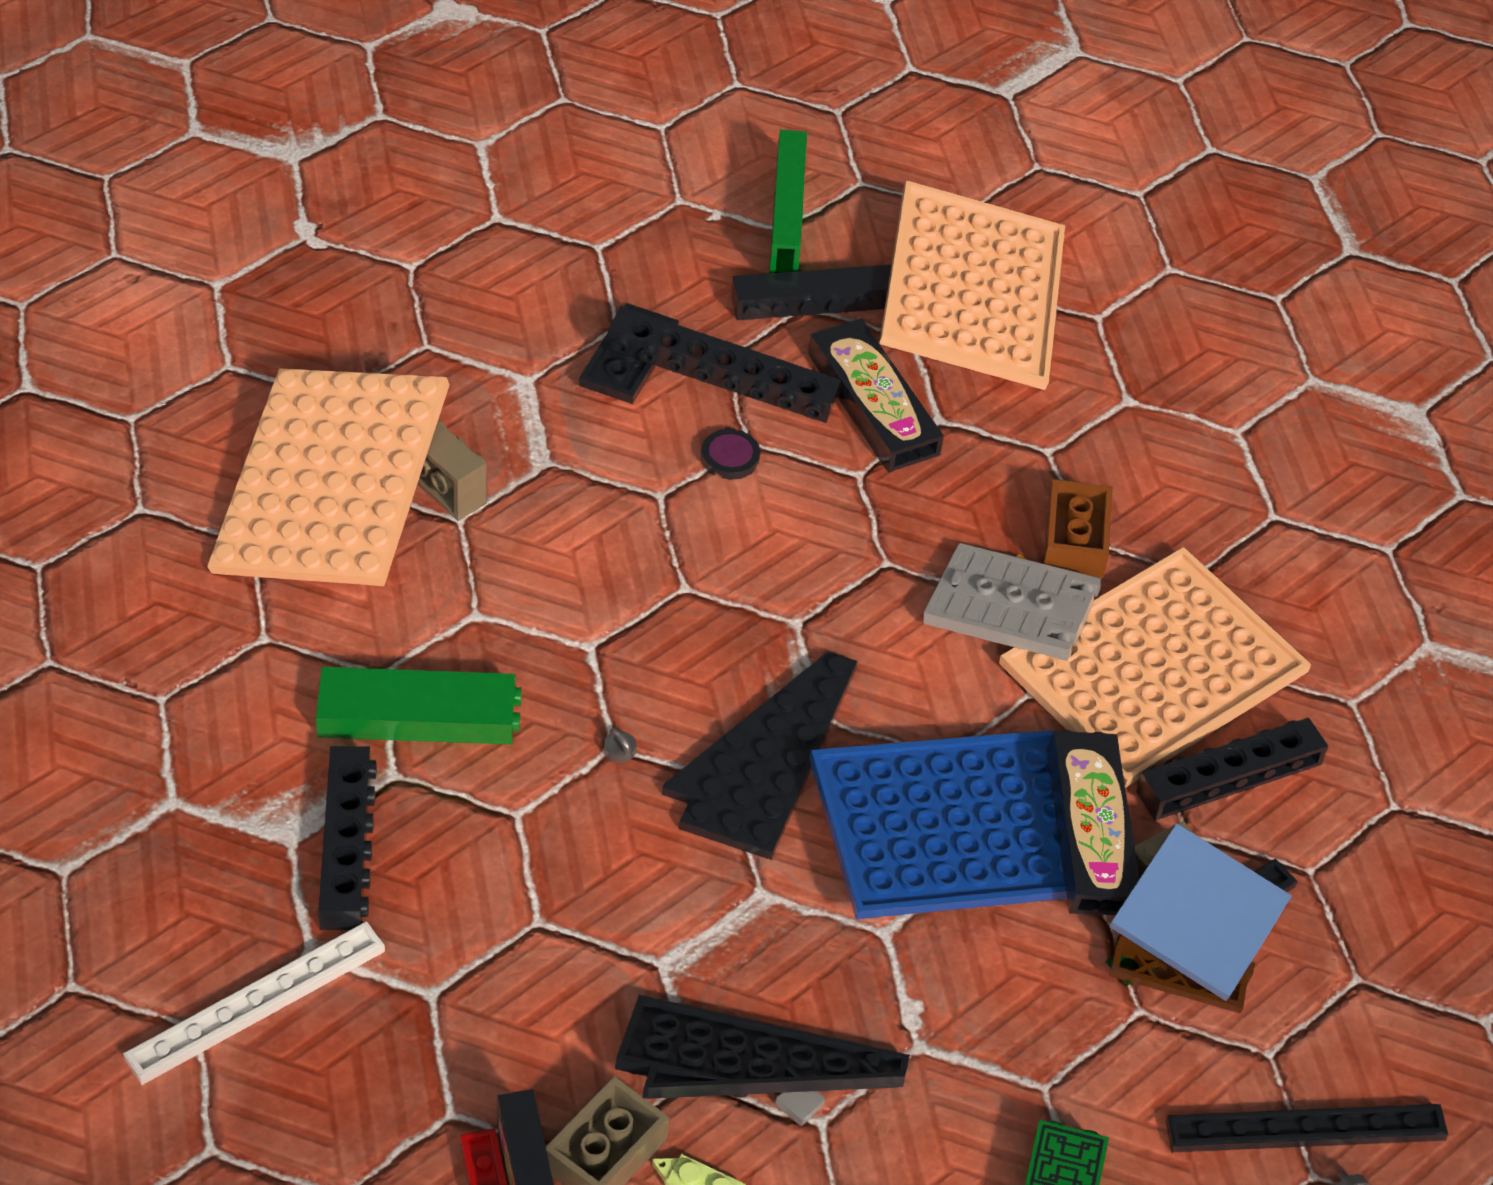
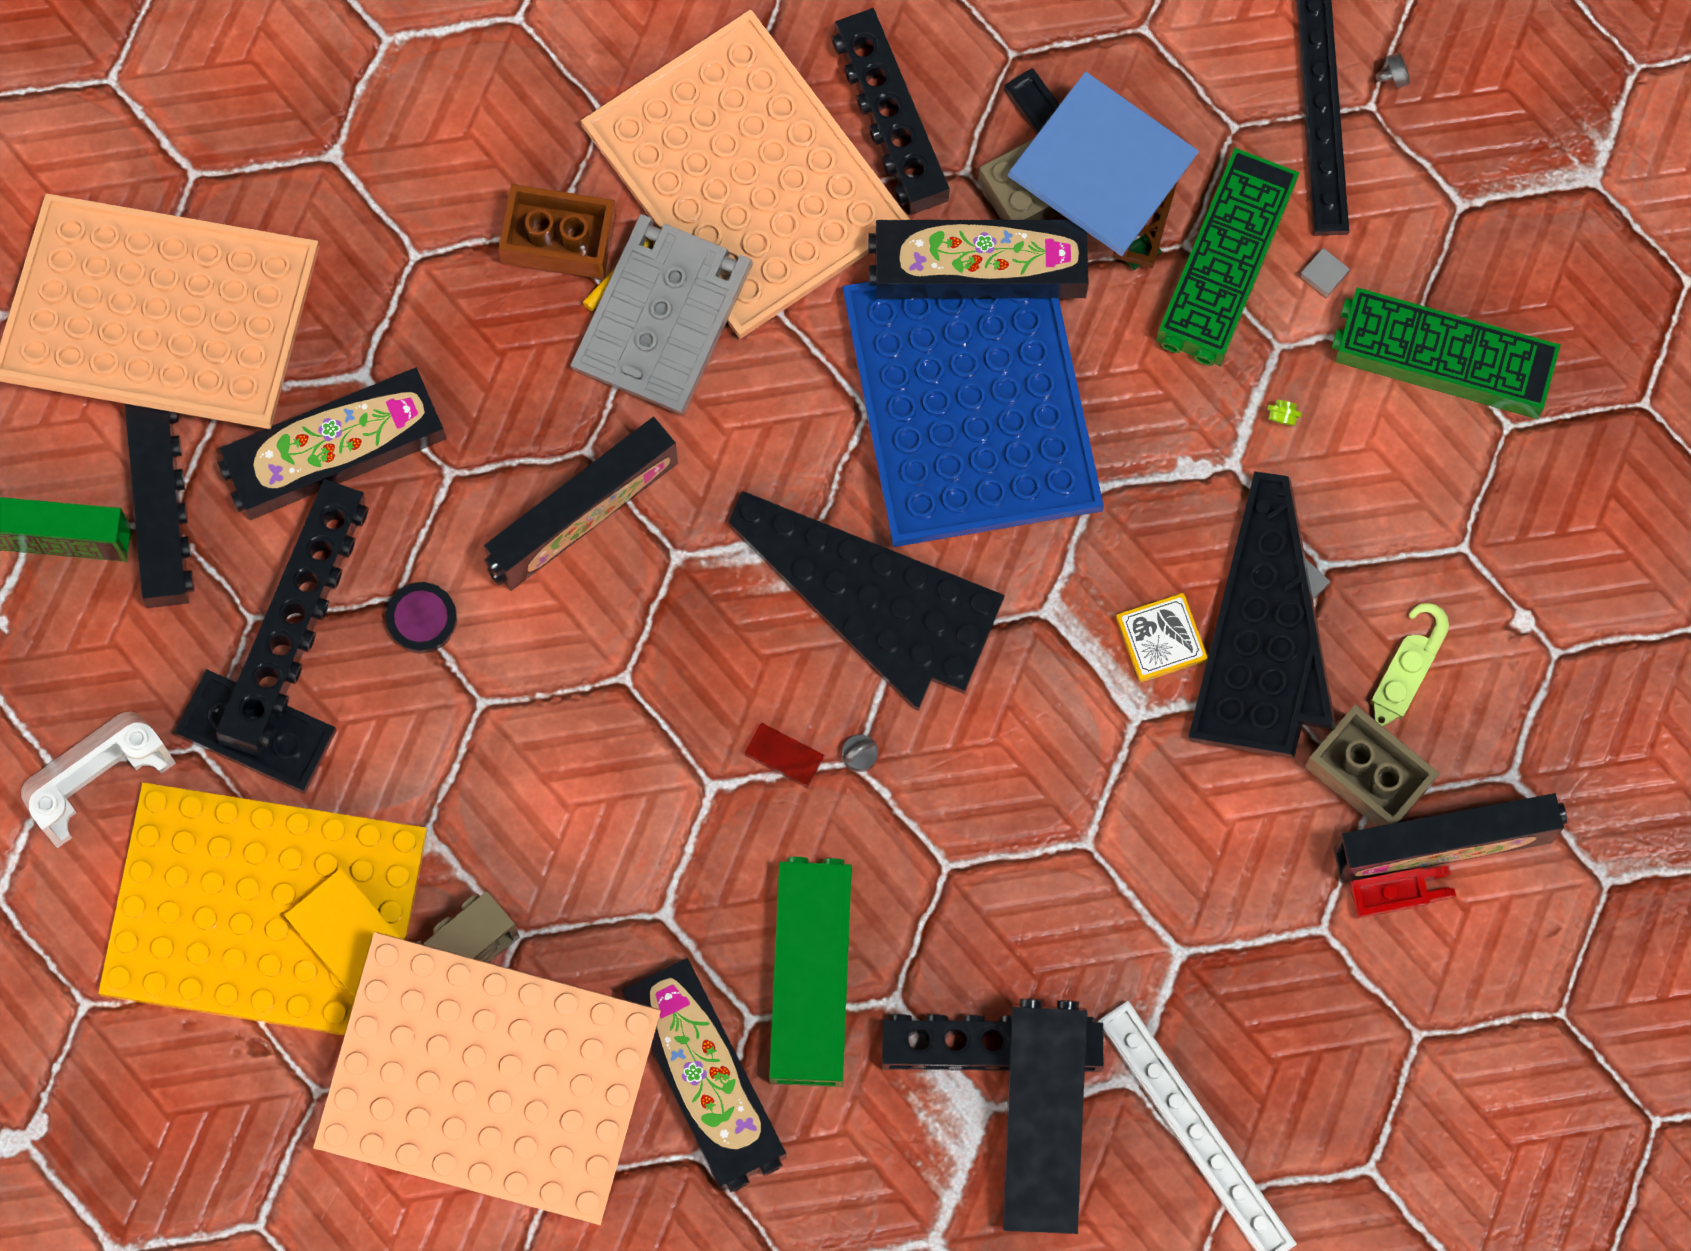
camera: 85 degrees left, 25 degrees up
none -> white windscreen [21,712,176,848]
none -> yellow plate [98,782,428,1036]
none -> yellow tile [284,868,402,998]
none -> black brick [484,416,678,591]
none -> brick [622,958,787,1193]
none -> clear red tile [744,722,825,789]
none -> black brick [1002,998,1087,1234]
none -> tile [1116,593,1208,683]
none -> green brick [1156,148,1299,367]
none -> lime plate [1267,400,1302,426]
none -> light grey tile [1300,248,1350,298]

